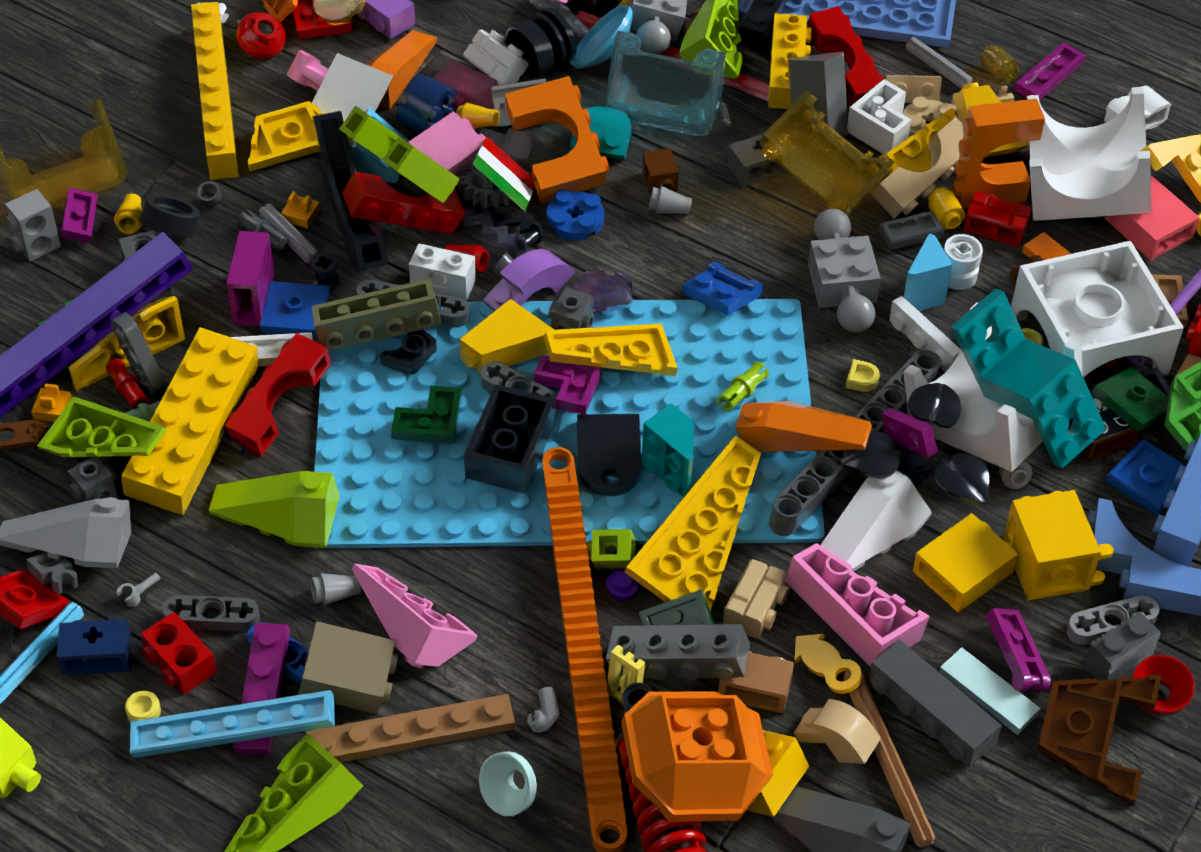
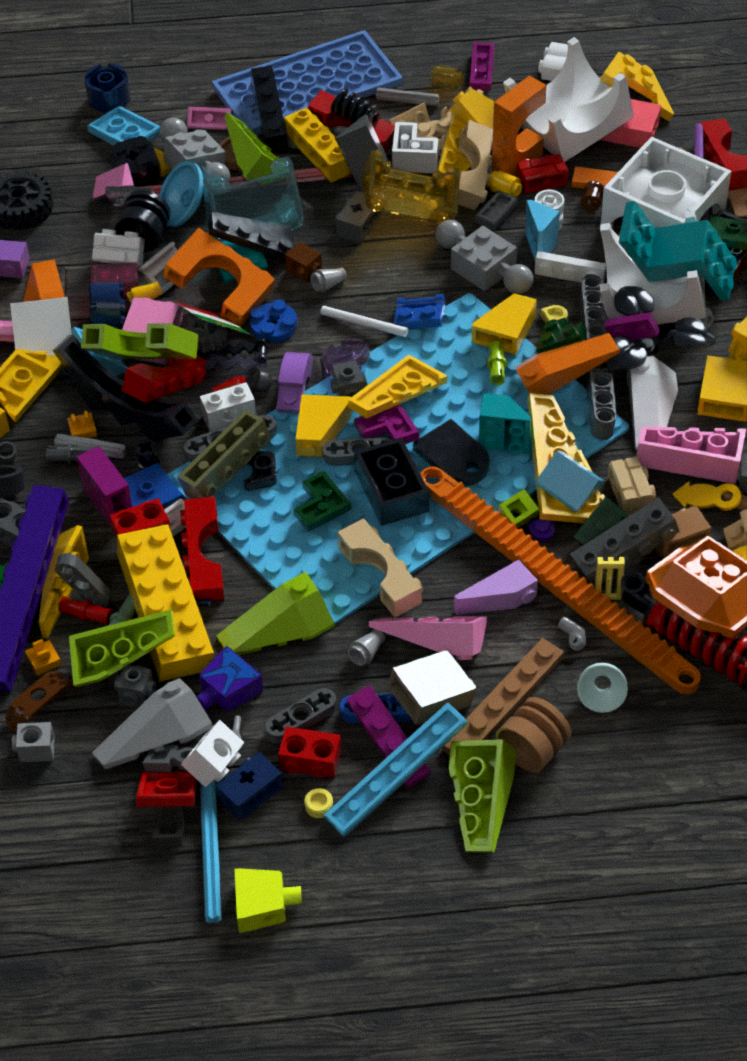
camera: 35 degrees left, 0 degrees up
none -> red brick [110,498,171,539]
none -> white brick [181,720,244,787]
none -> dark purple torso [196,646,264,711]
none -> black wing [208,213,294,261]
none -> white bar [320,306,409,337]
none -> black piece [330,88,380,128]
none -> tan arch [337,518,423,618]
none -> lavender slope [454,560,538,615]
none -> yellow slope [471,293,537,355]
none -> medium nougat wheel [496,697,572,773]
none -> medium azure slope [535,451,604,513]
none -> dark green plate [536,317,587,354]

